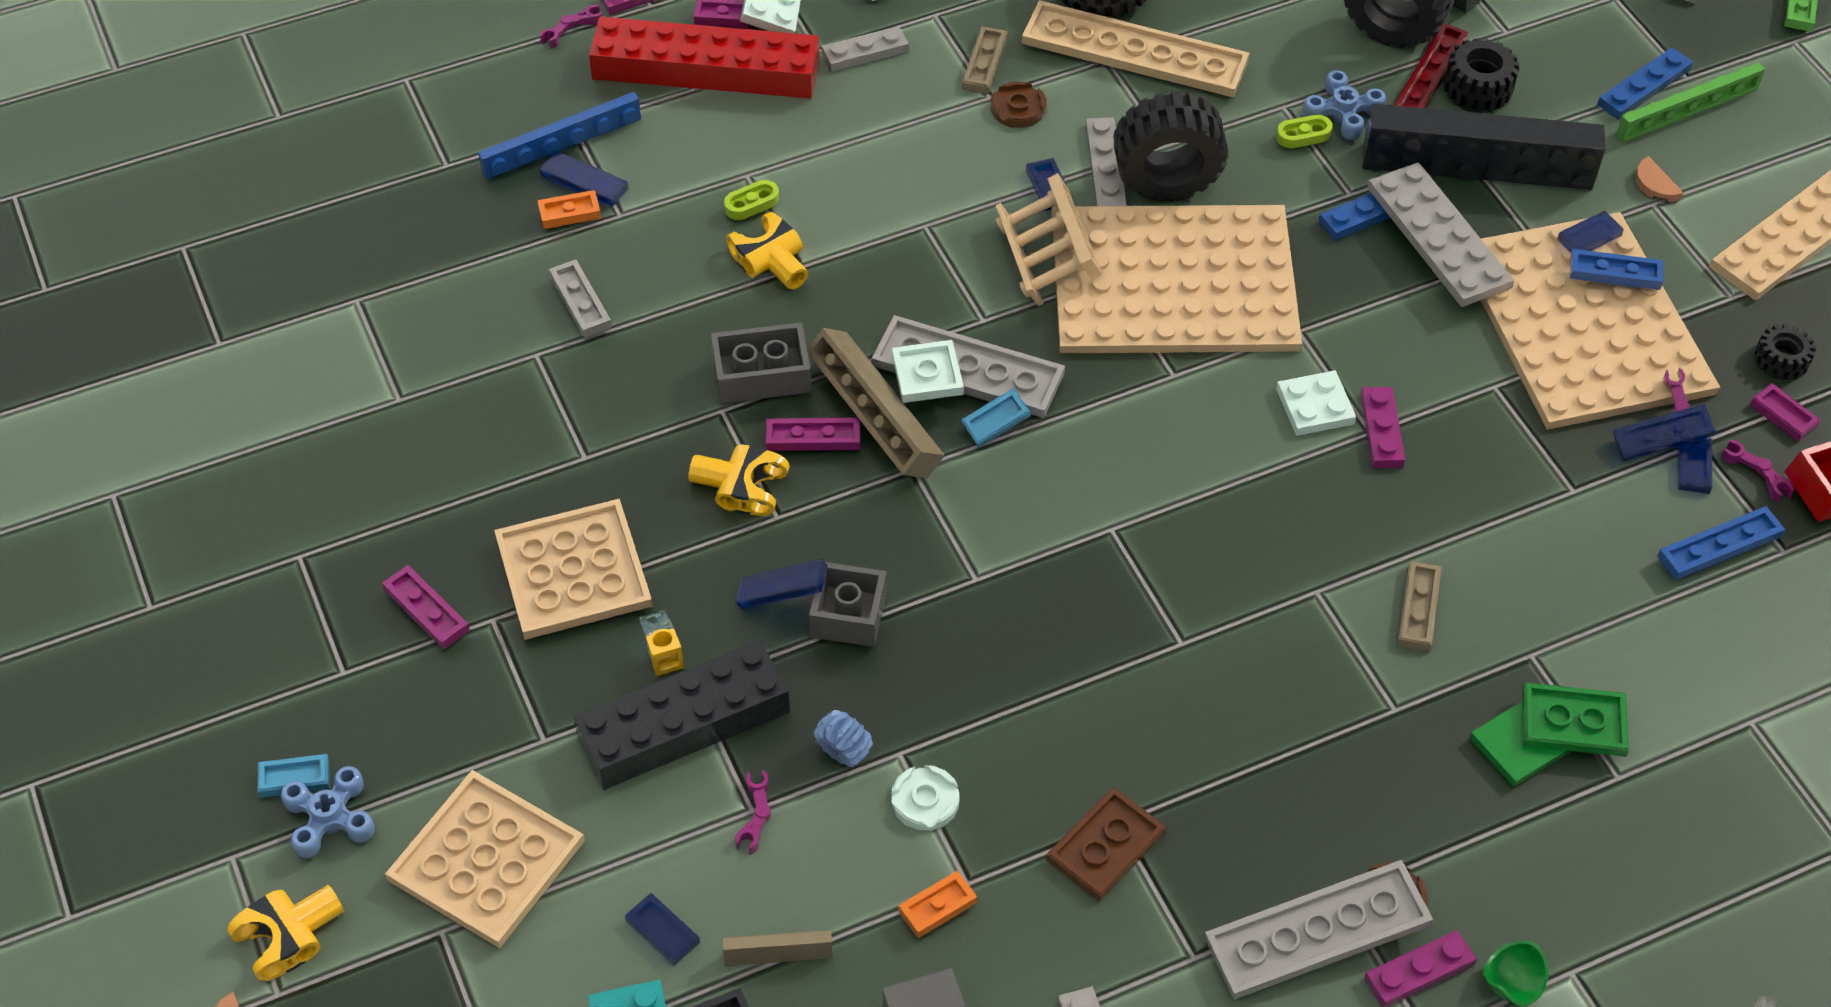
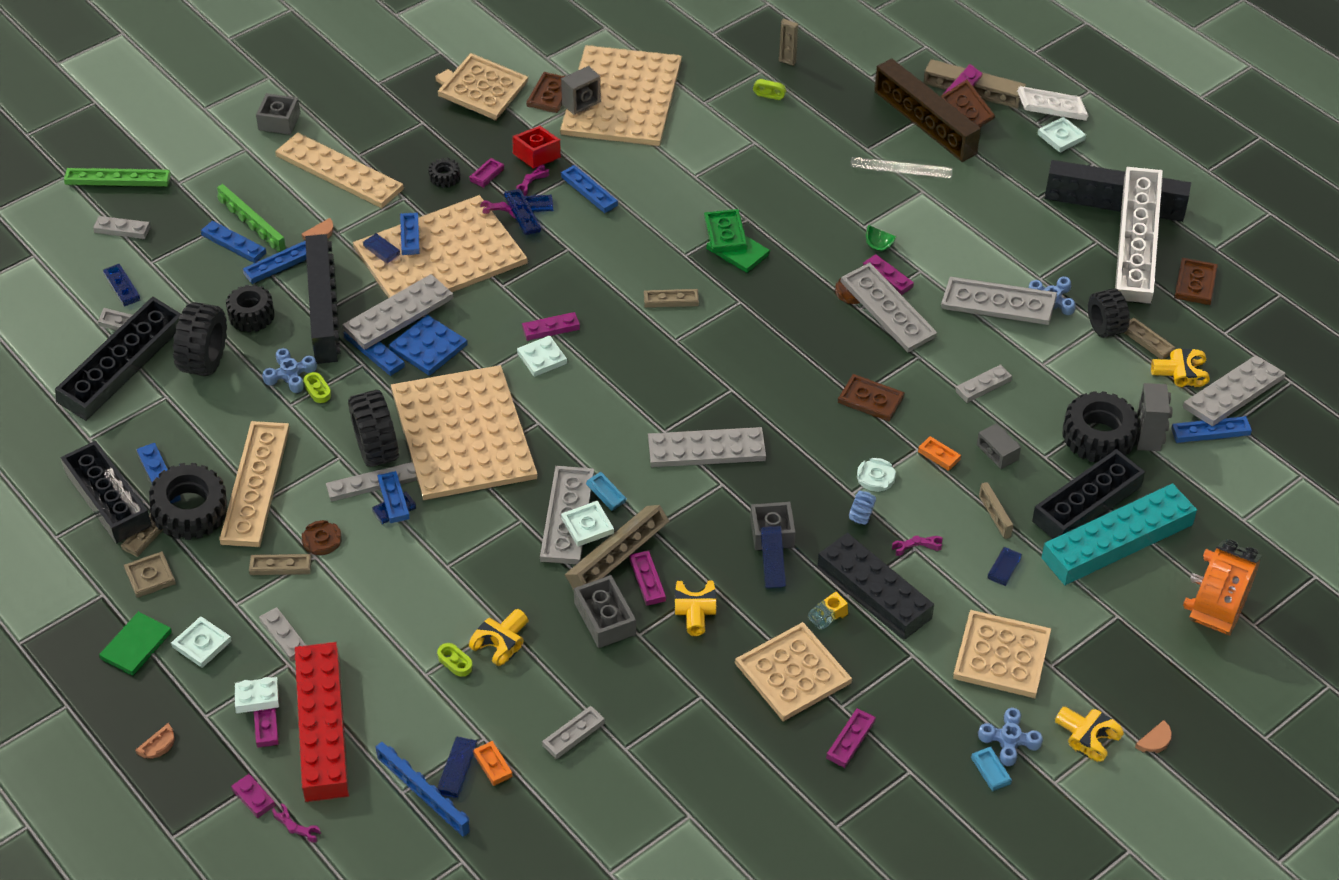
camera: 105 degrees left, 5 degrees down
tan fence [996,173,1102,307] -> none
dark red tile [1394,23,1468,108] -> none
none -> blue plate [243,241,307,284]
none -> blue plate [377,471,410,523]
none -> blue plate [389,315,468,376]
none -> light grey plate [648,427,766,467]

